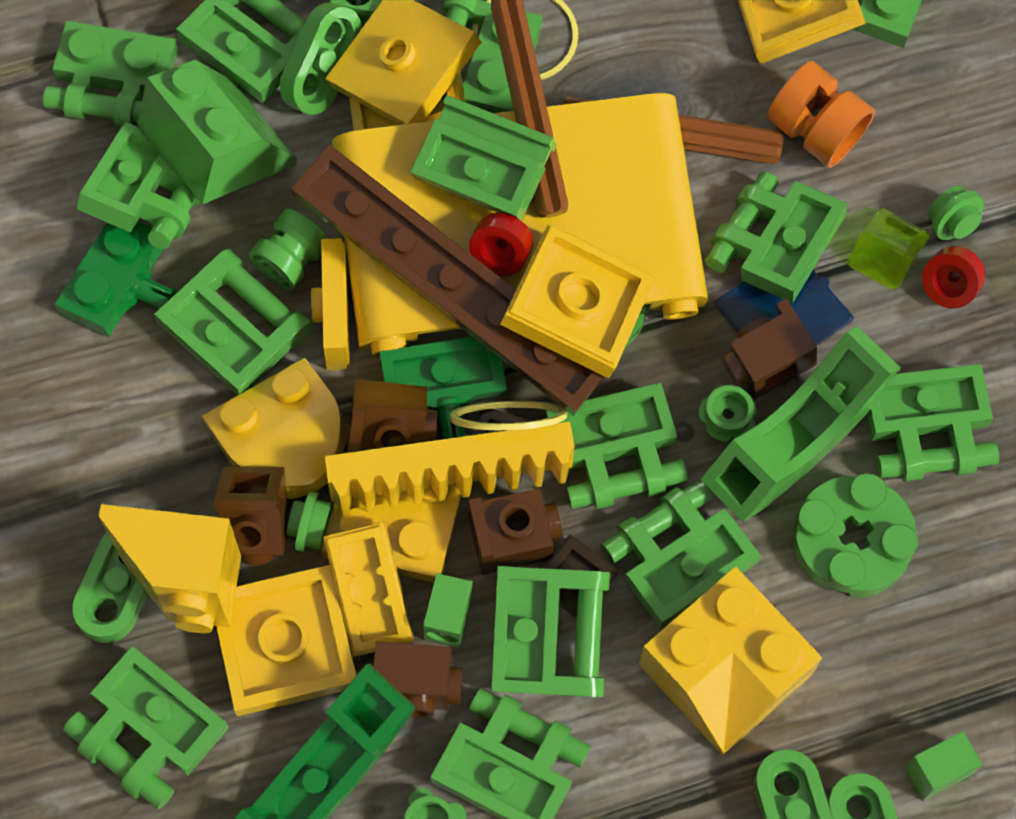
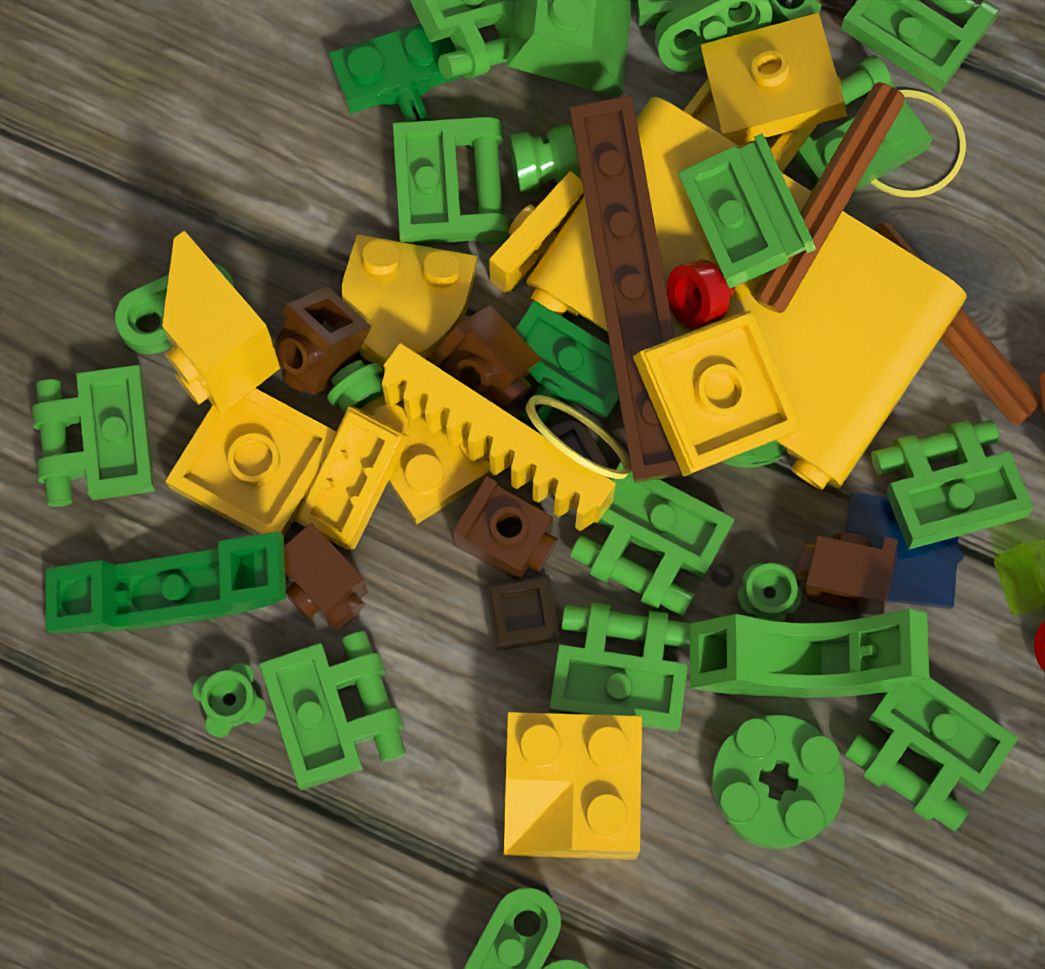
camera: 45 degrees right, 5 degrees up
bright green piece [423,573,473,648] -> none
bright green plate [491,566,610,697] -> none

